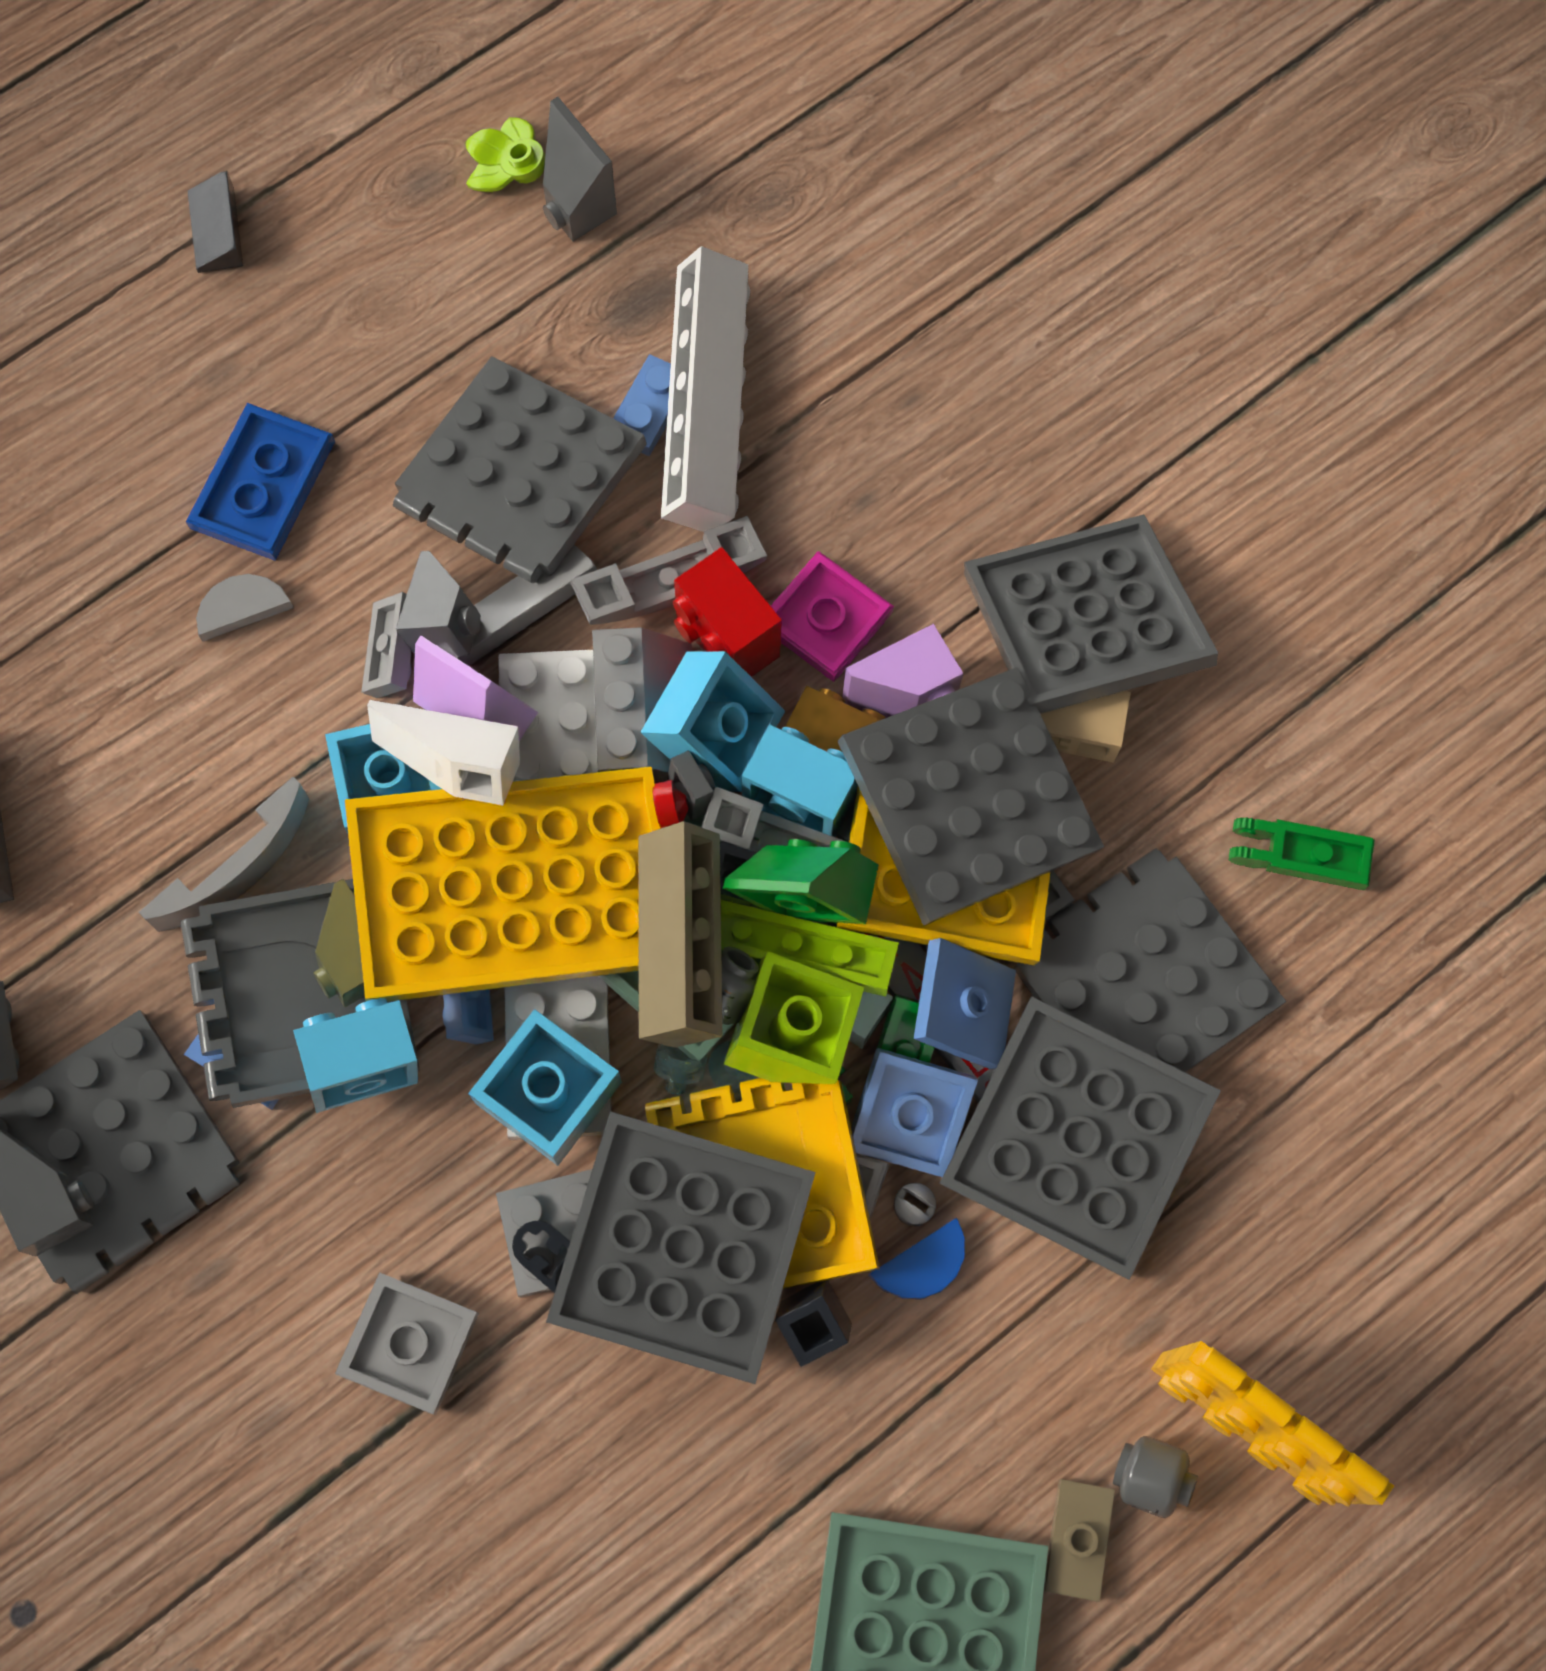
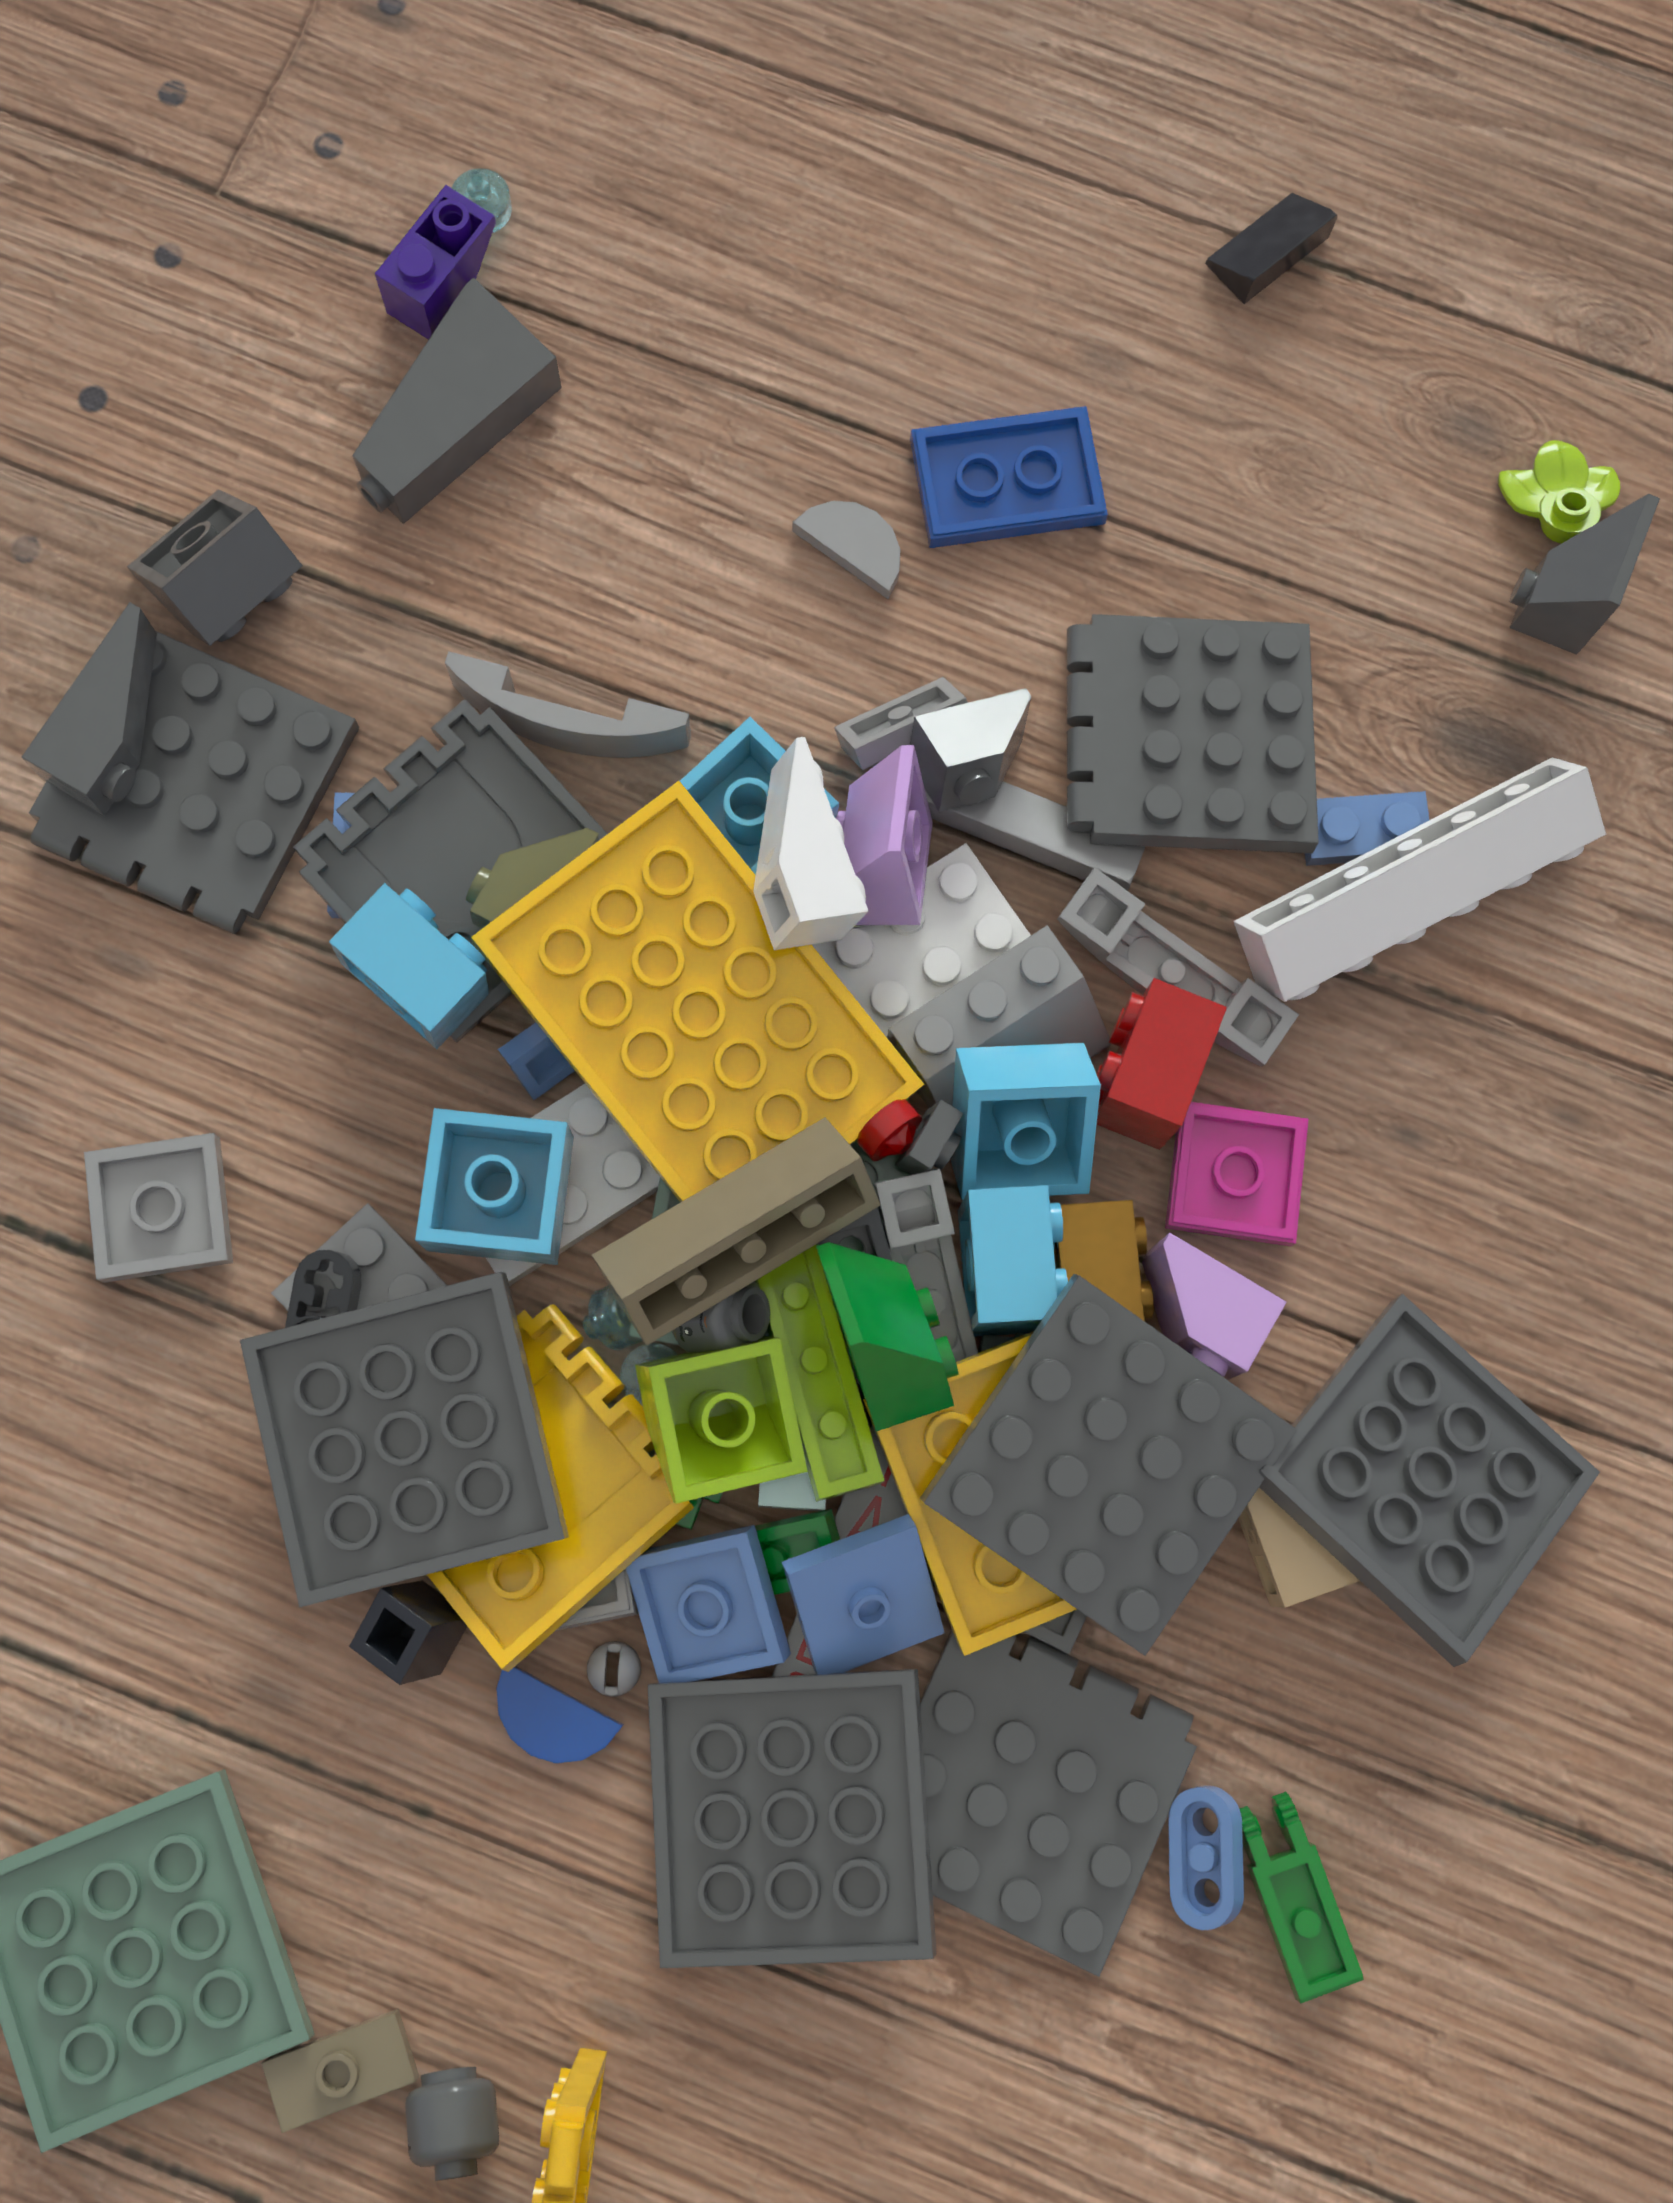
camera: 55 degrees right, 5 degrees up
none -> medium blue plate [1168,1786,1244,1930]

